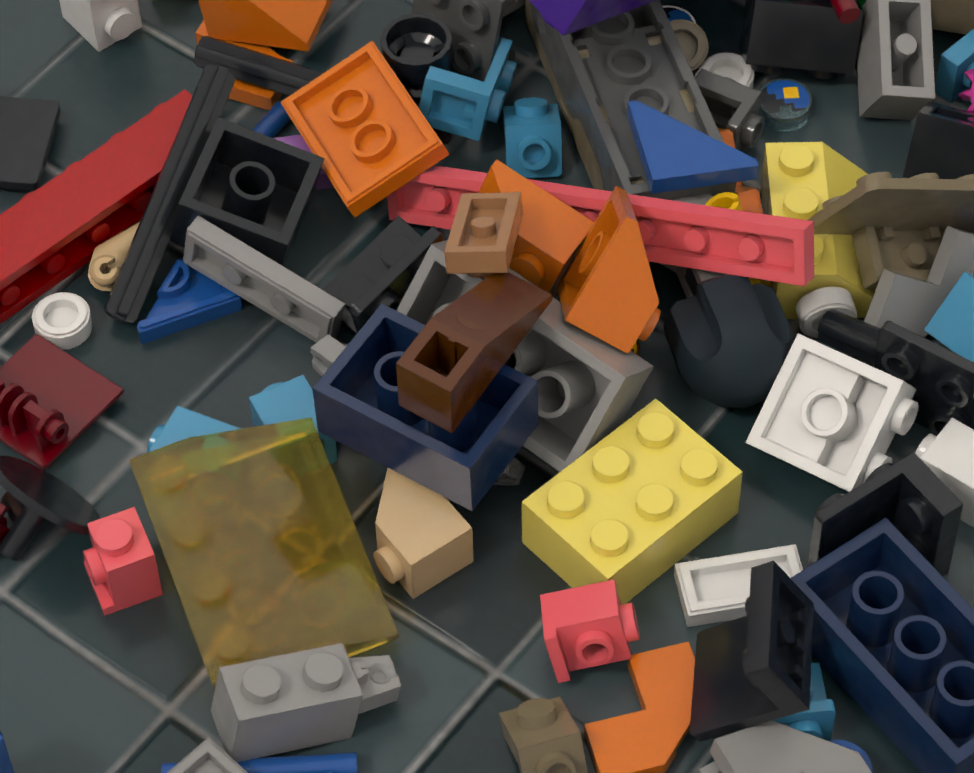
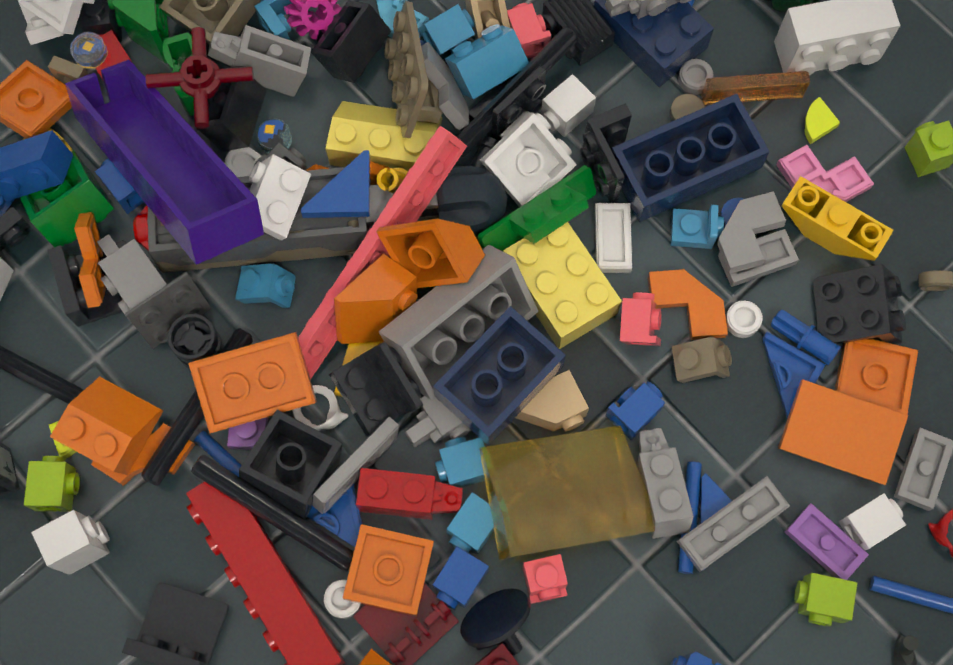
camera: 80 degrees left, 20 degrees up
tan arm [88,222,140,291] -> none
reddish brown slope [396,272,553,433] -> none
dark azure bracket [419,38,517,141] -> none
medium nougat plate [444,192,523,278] -> none
black bracket [690,560,814,742] -> none
none -> white bracket [249,154,311,241]
none -> white piece [292,385,348,431]
none -> orange tile [343,524,434,617]
none -> red hinge [356,468,463,520]
none -> blue brick [433,546,489,610]
none -> green bracket [478,165,596,251]
none -> blue brick [605,381,665,441]

